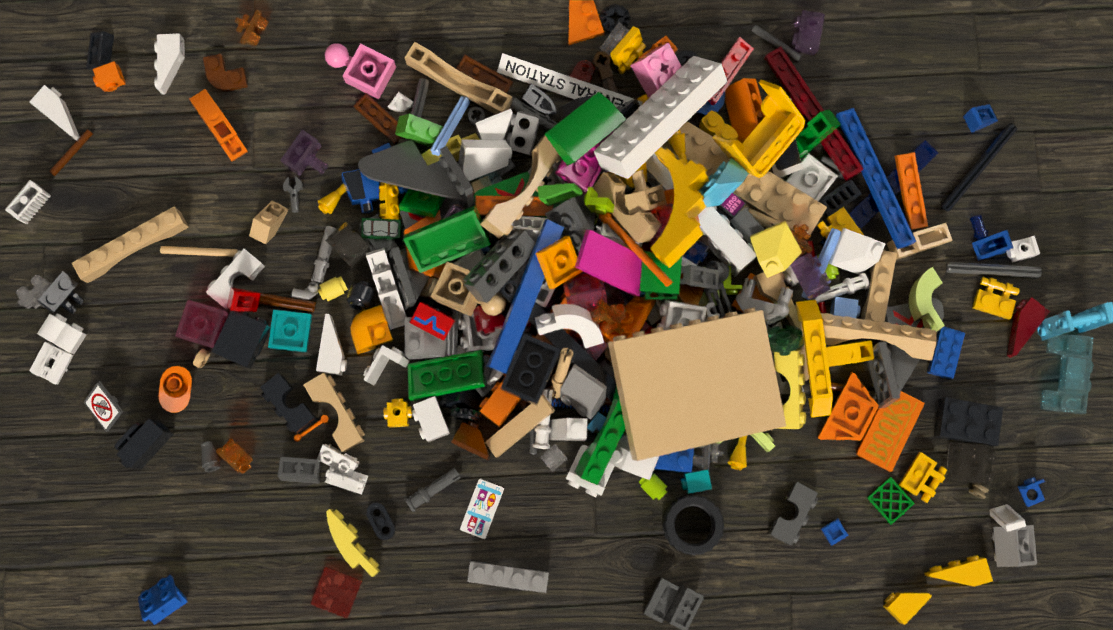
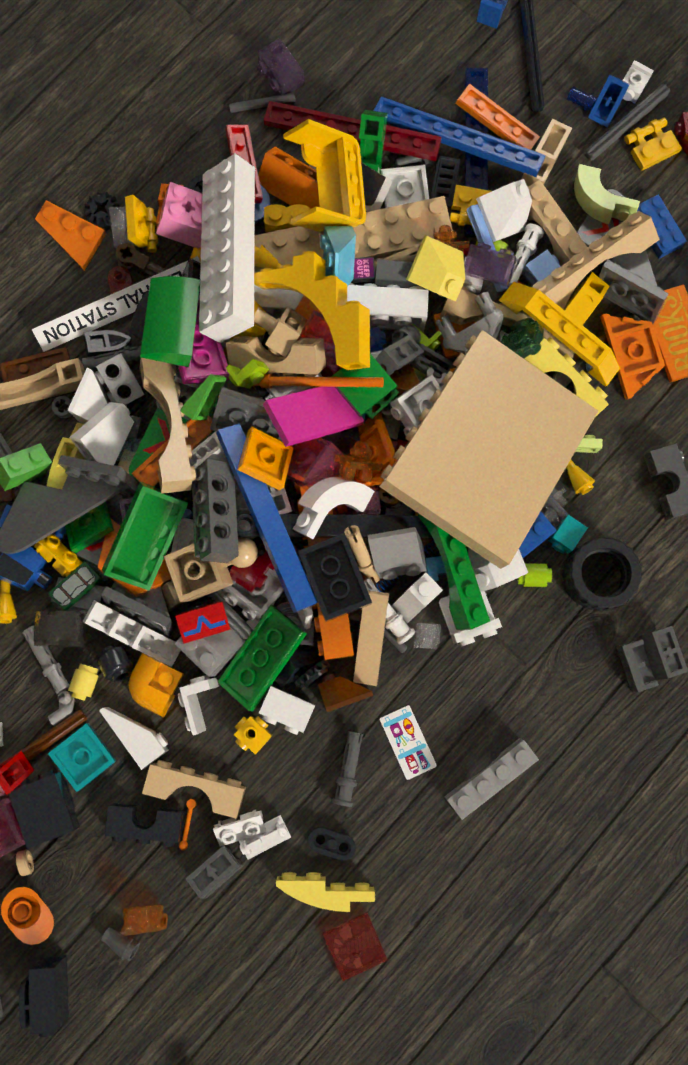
camera: 45 degrees left, 0 degrees up
light blue axle [430,96,470,156] -> none

